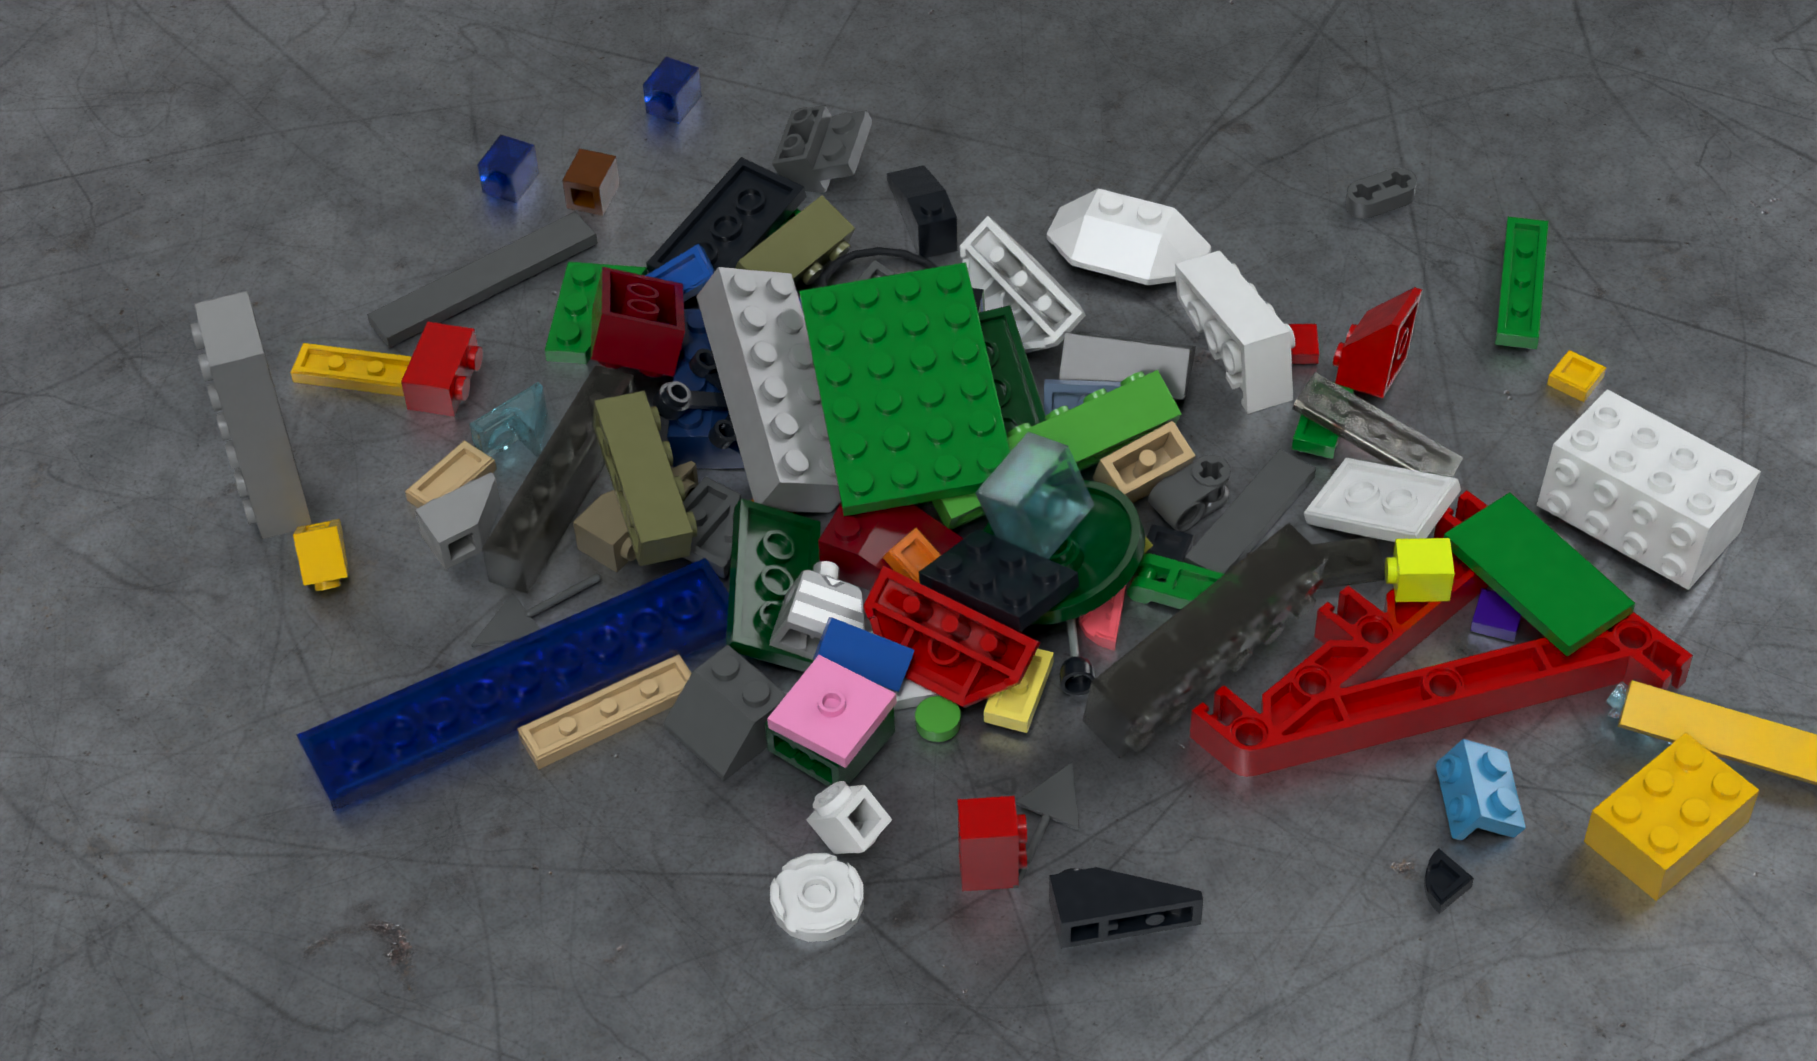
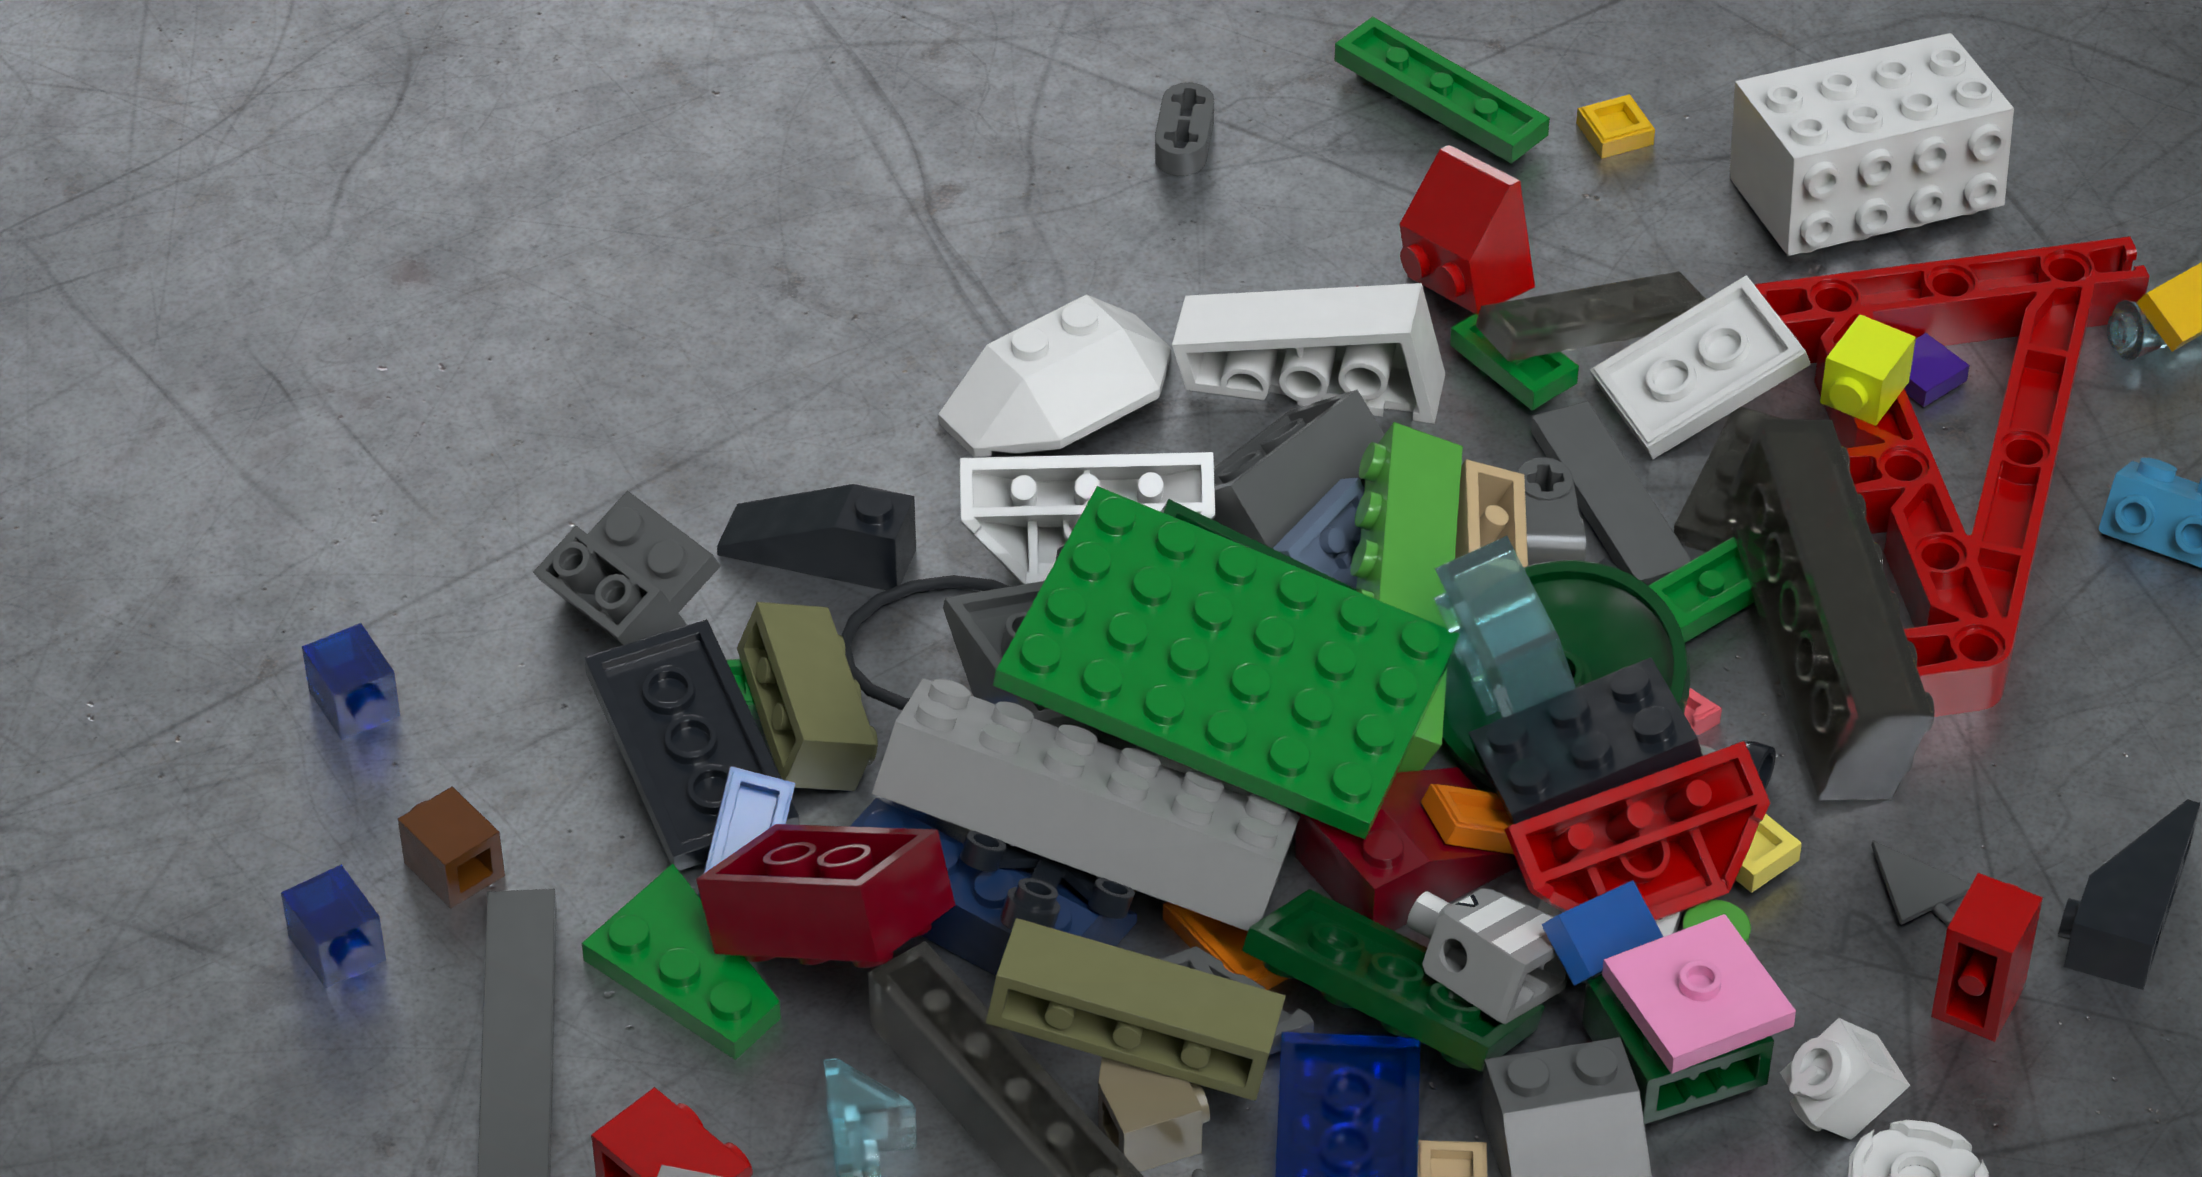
camera: 60 degrees left, 5 degrees down
green tile [1444,492,1635,656] -> none

